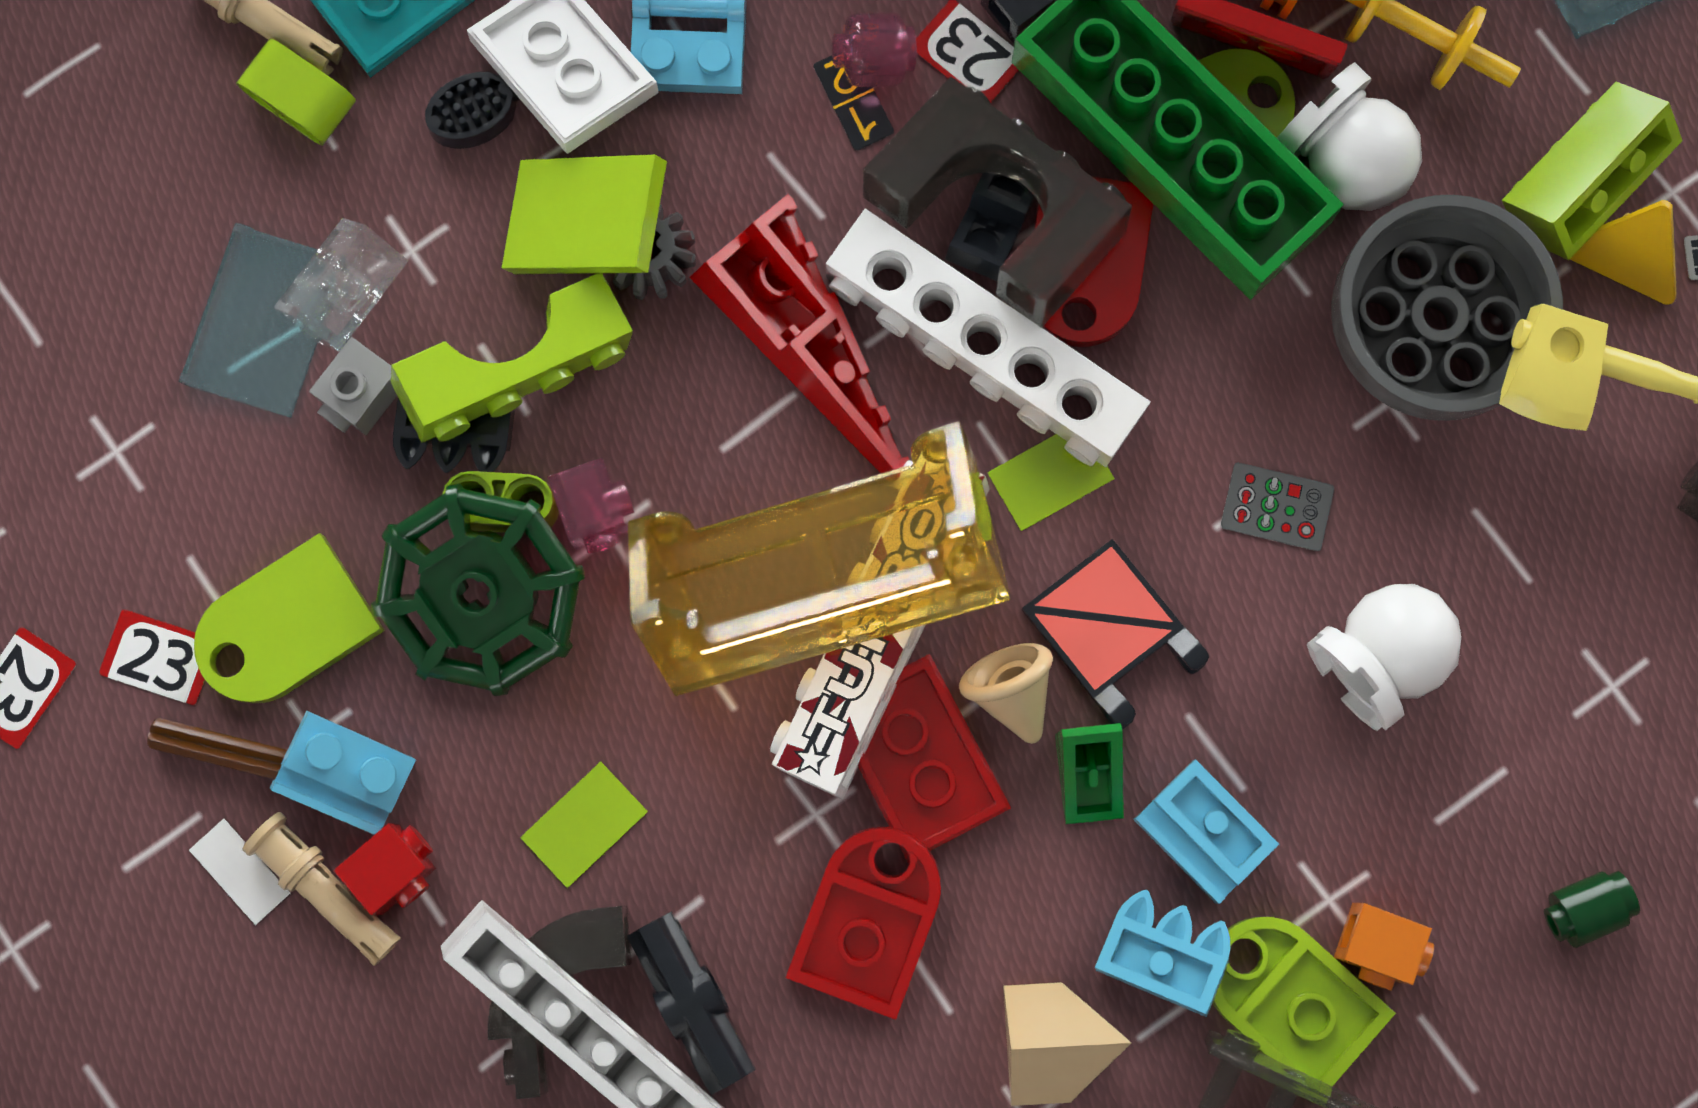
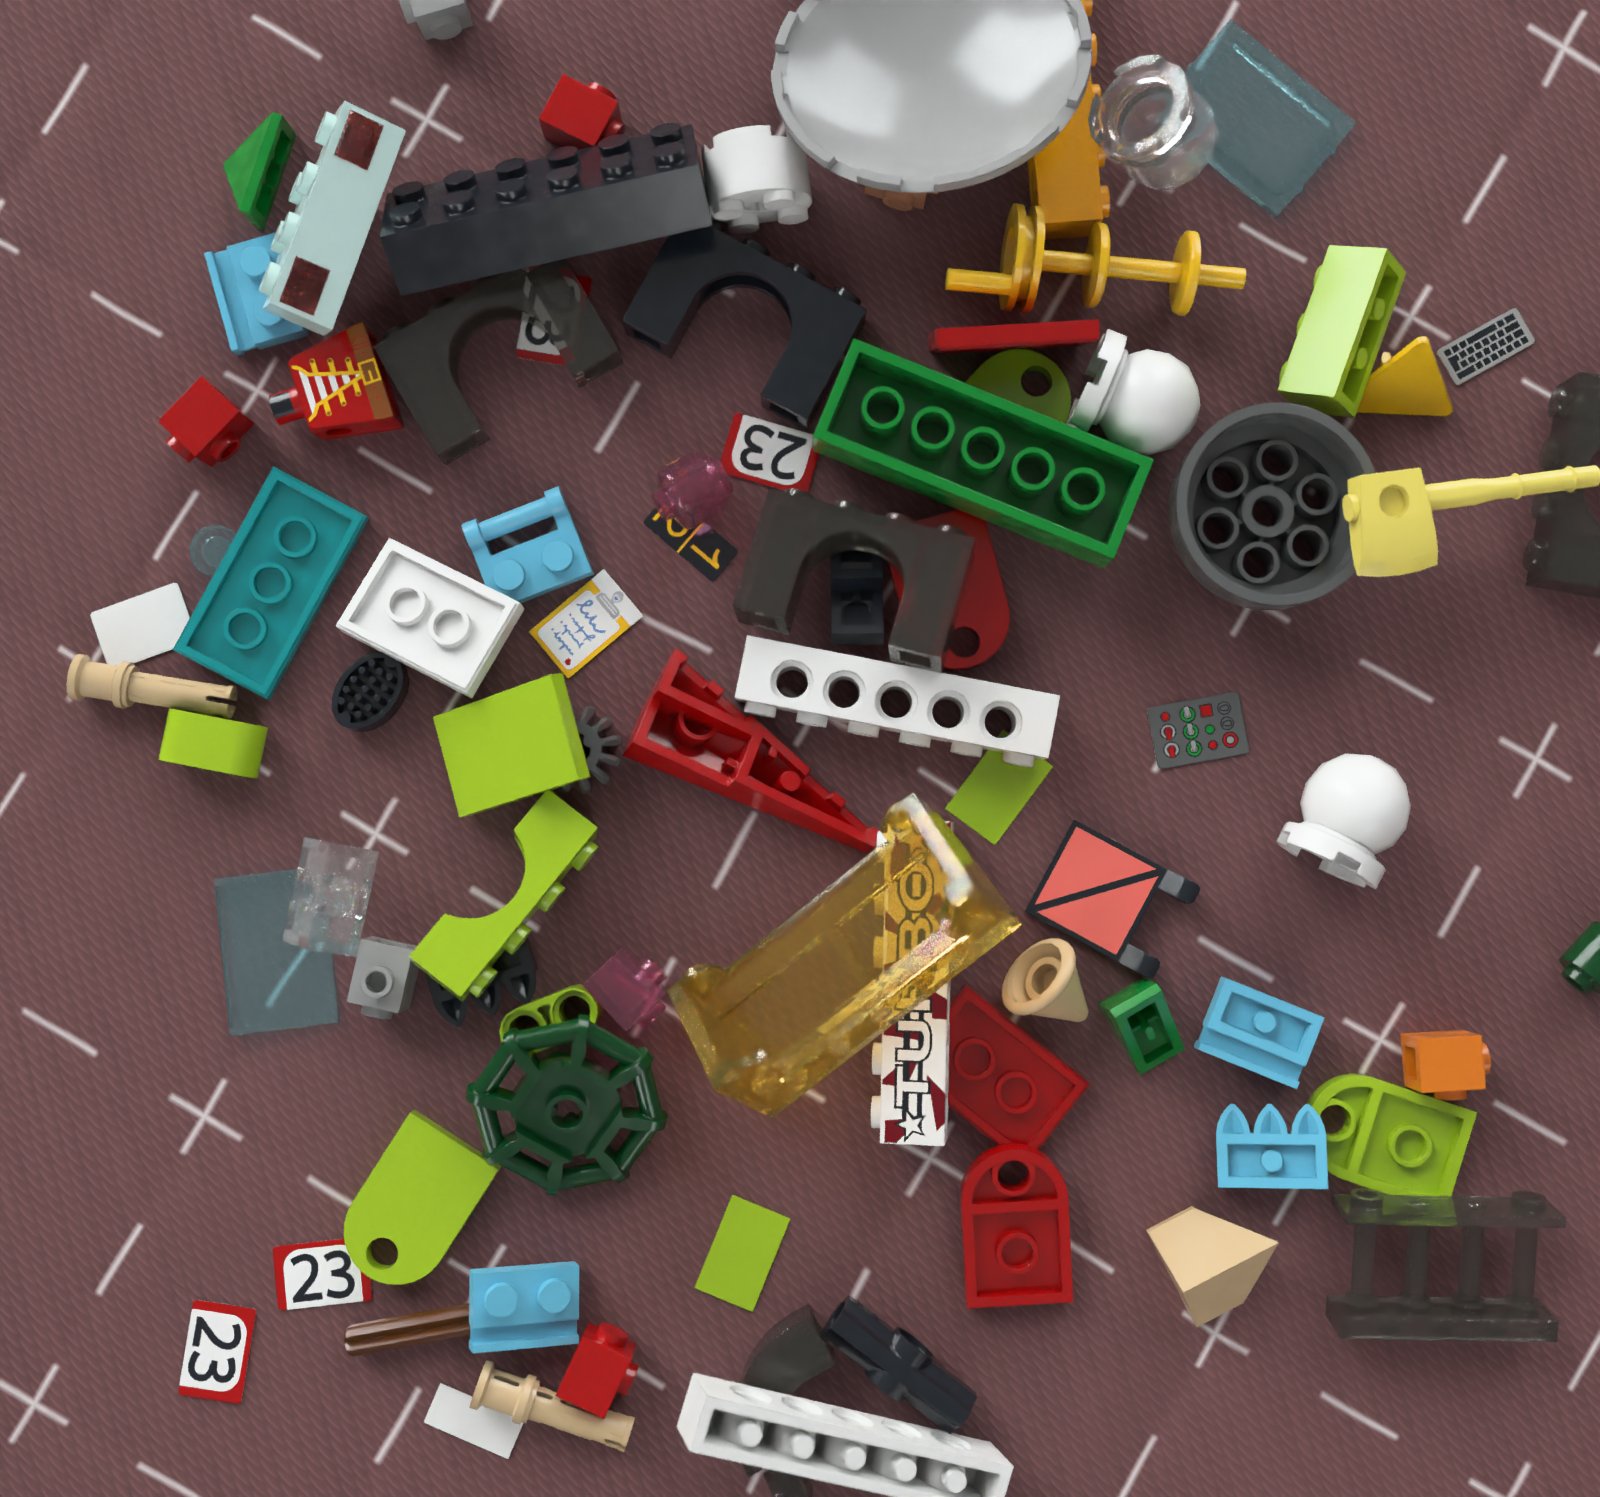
camera: 25 degrees left, 5 degrees up
none -> white sticker [529,569,643,679]

